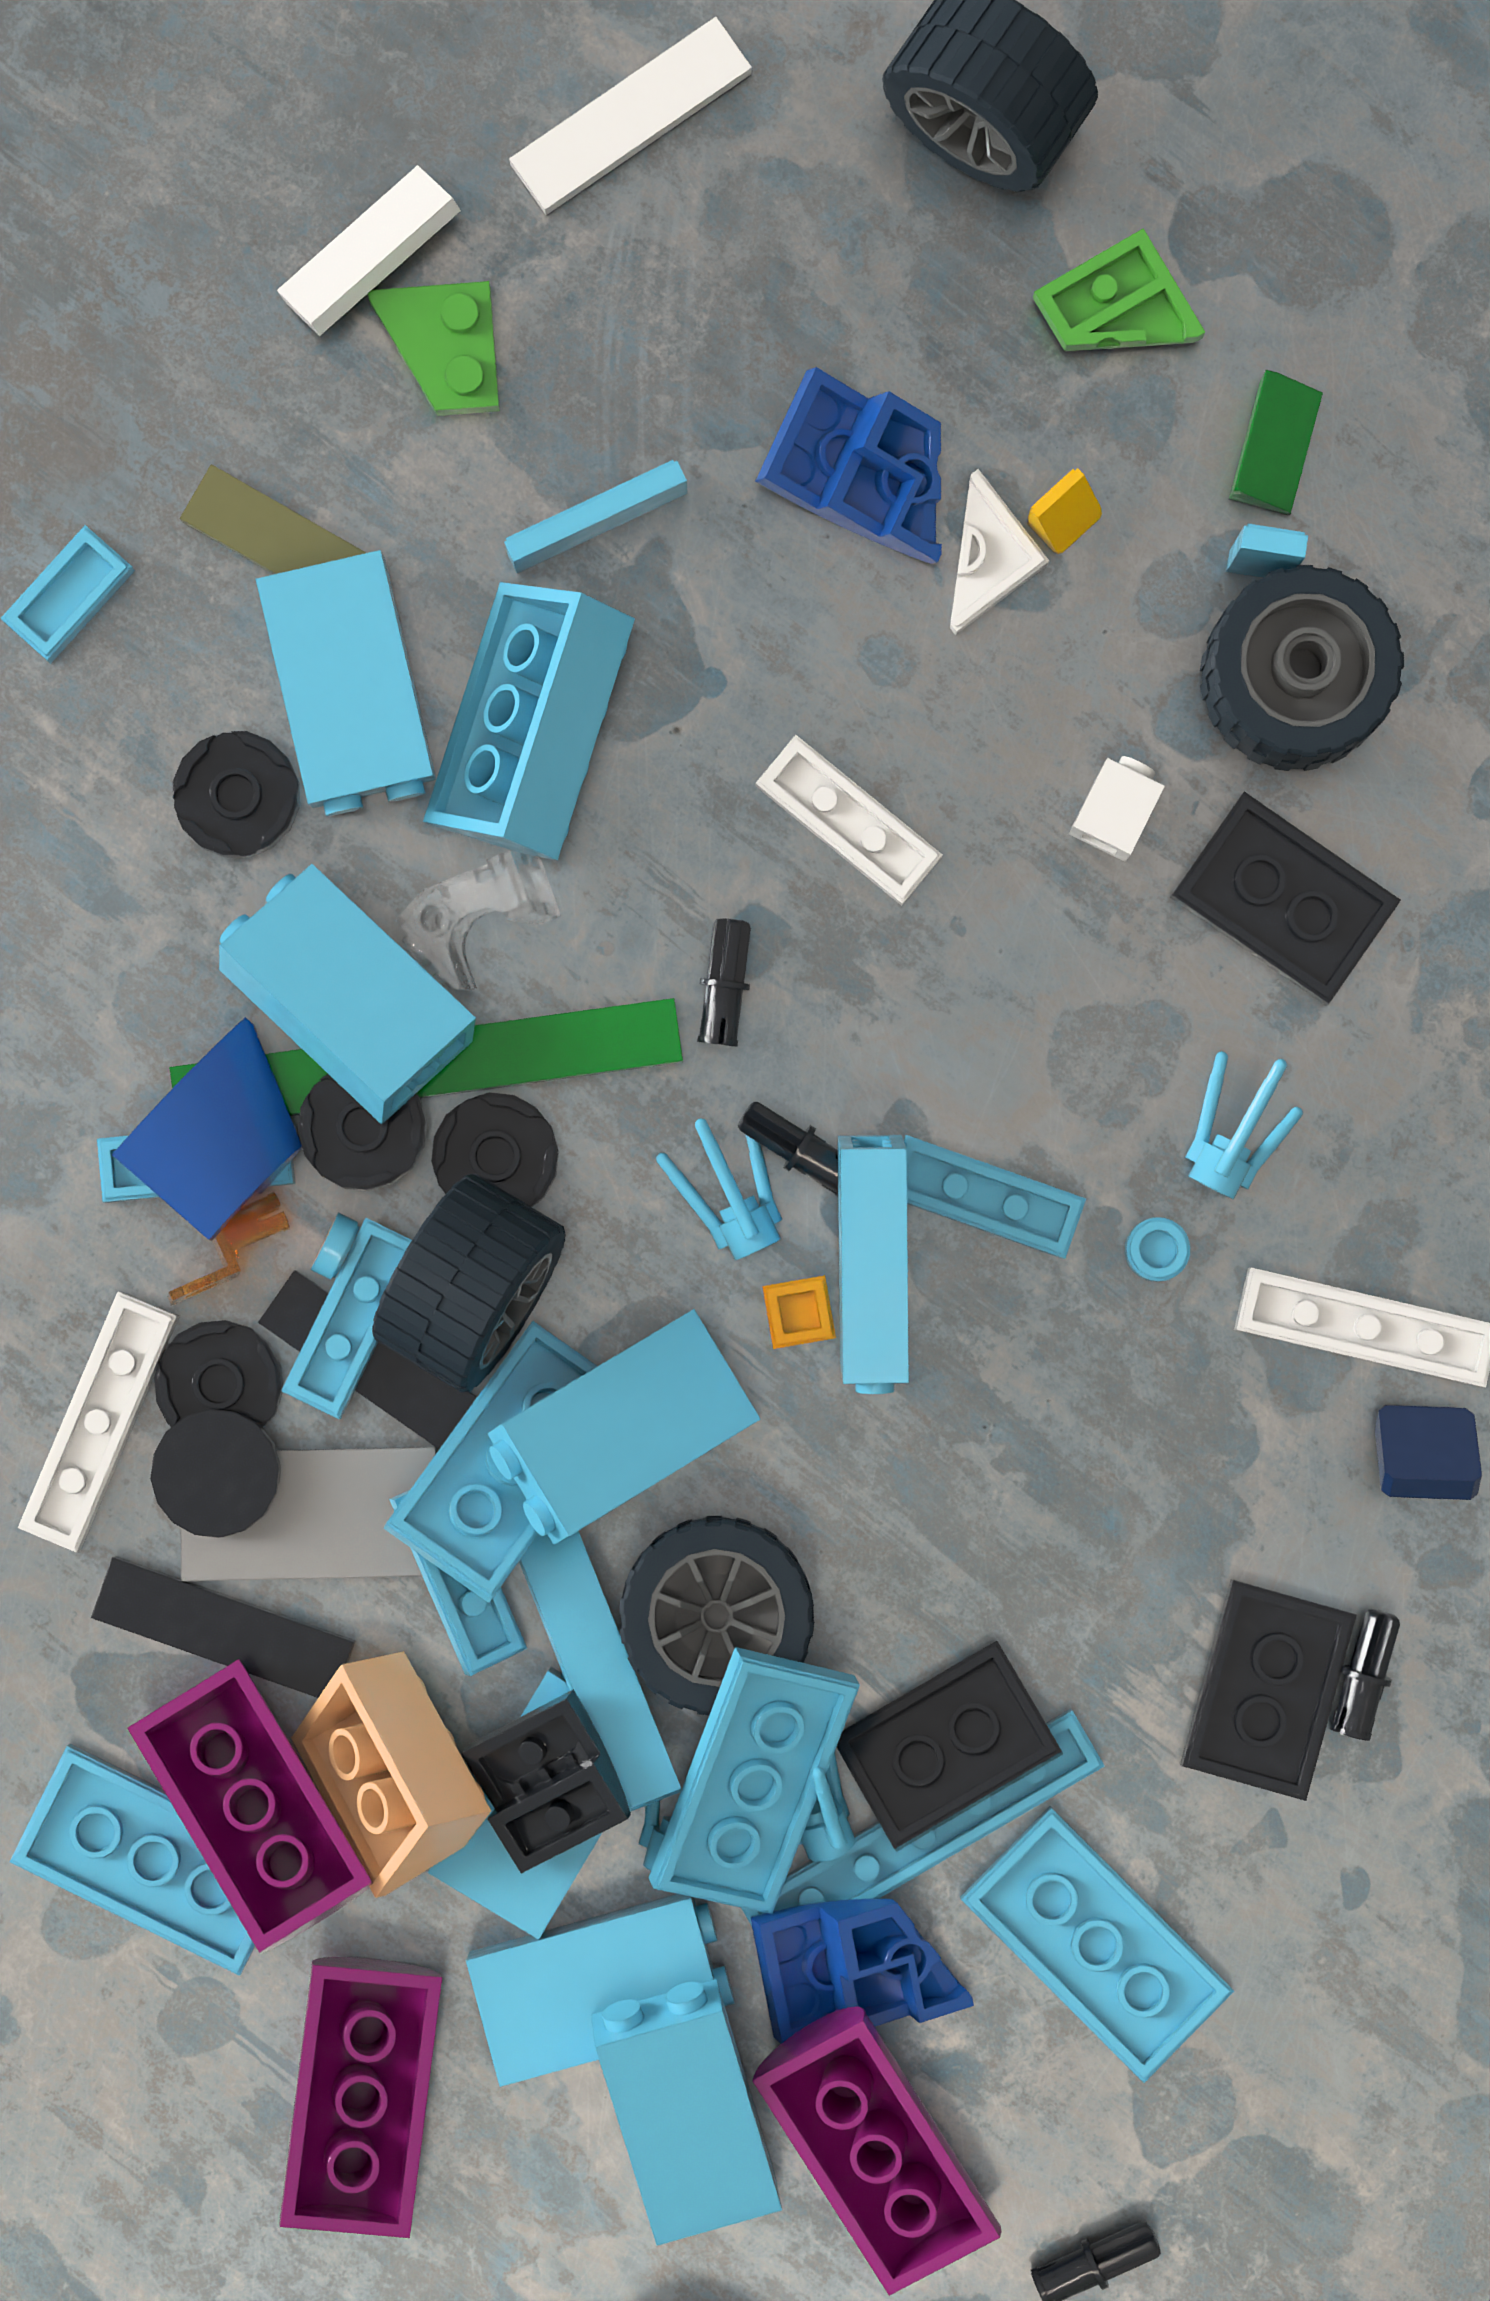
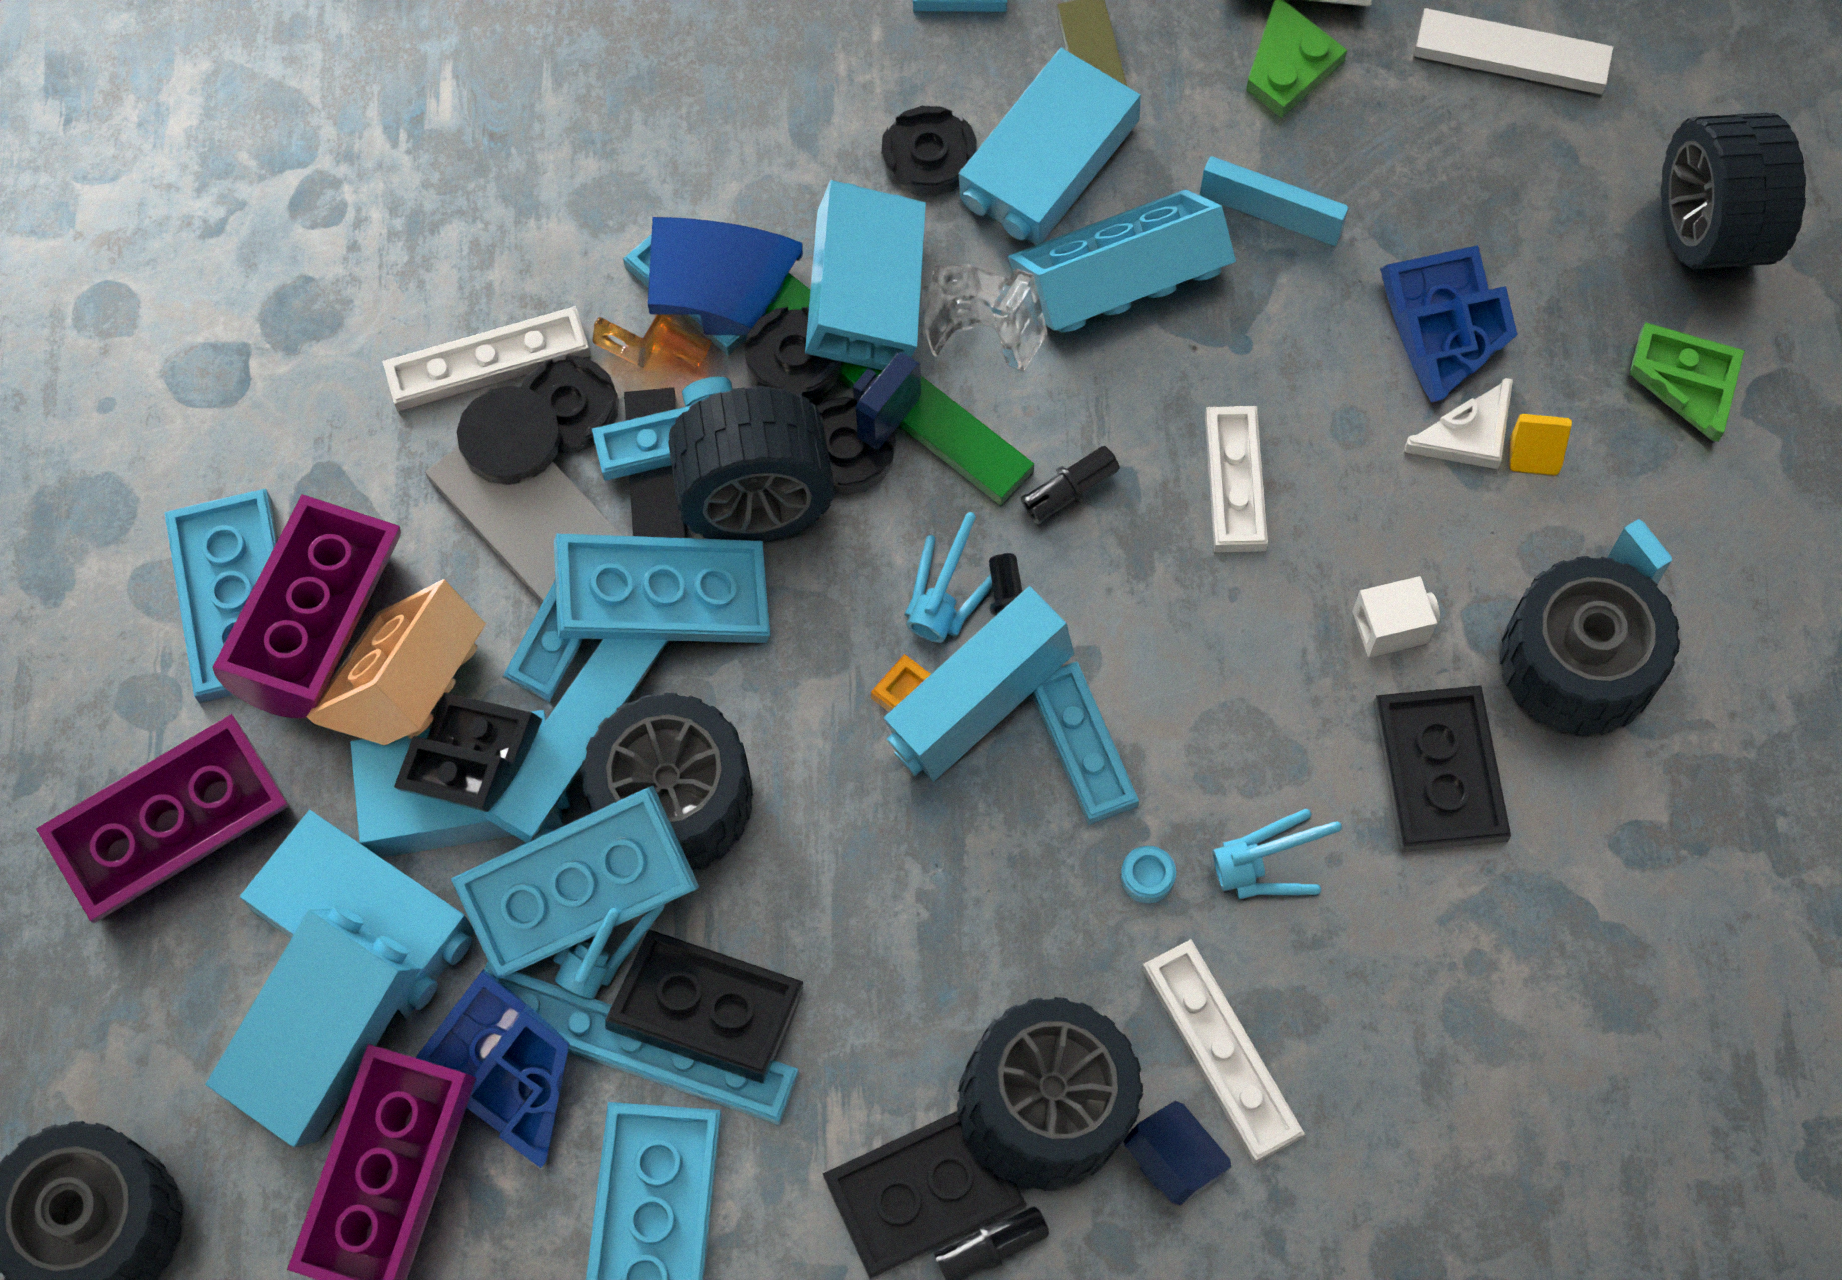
camera: 50 degrees right, 20 degrees down
black tile [91,1556,356,1698] -> none
medium azure brick [487,1309,761,1544] -> none
green slope [1229,369,1323,515] -> none
none -> piece [853,352,921,450]
none -> wheel [957,997,1143,1191]

